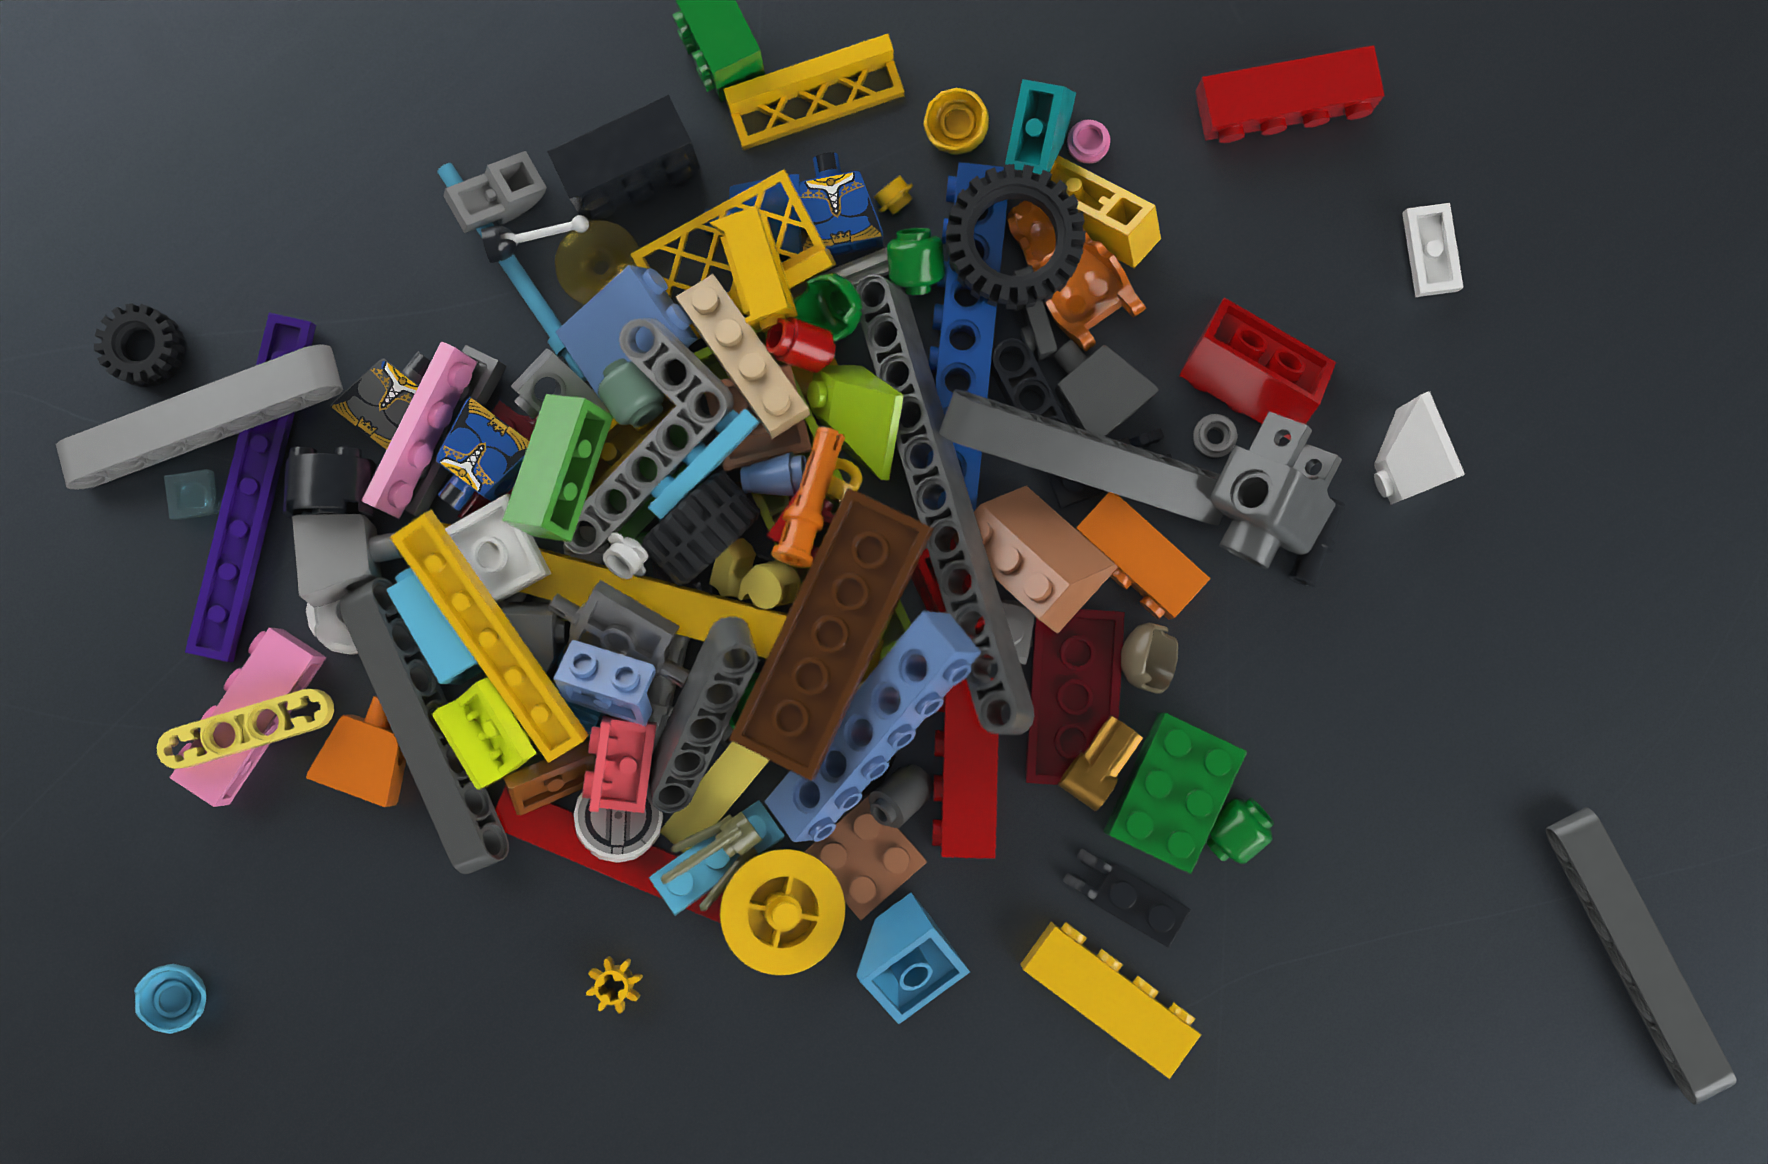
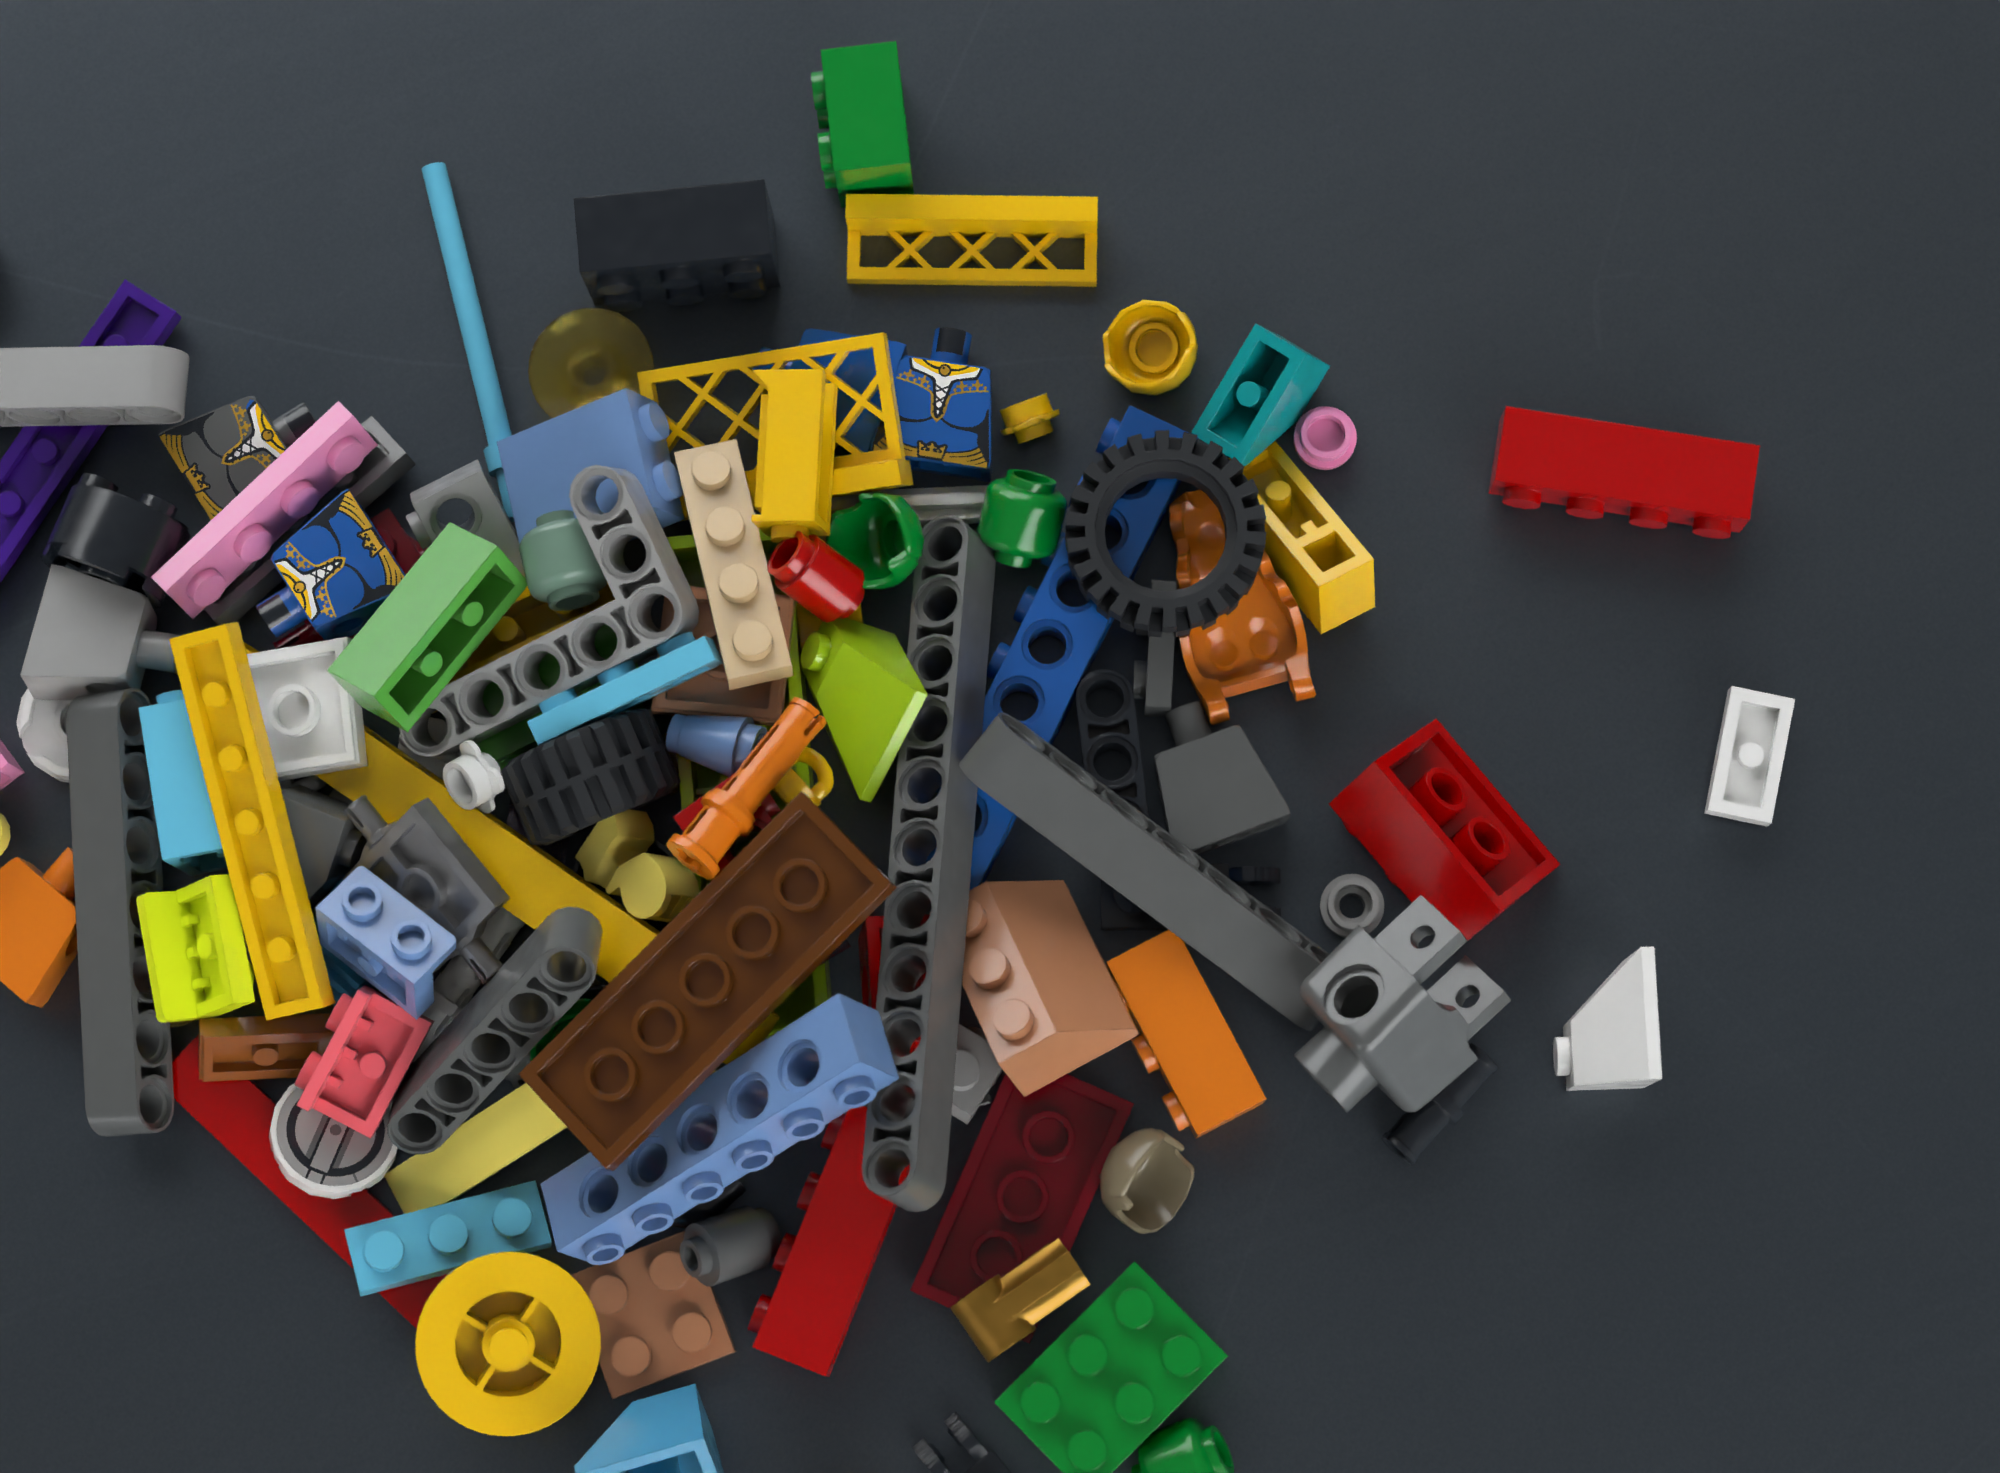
camera: 25 degrees right, 5 degrees down
light grey brick [443,151,547,233] -> none
hinge [481,215,589,263] -> none
yellow gear [586,956,643,1014] -> none
olive plant [661,811,762,911] -> none

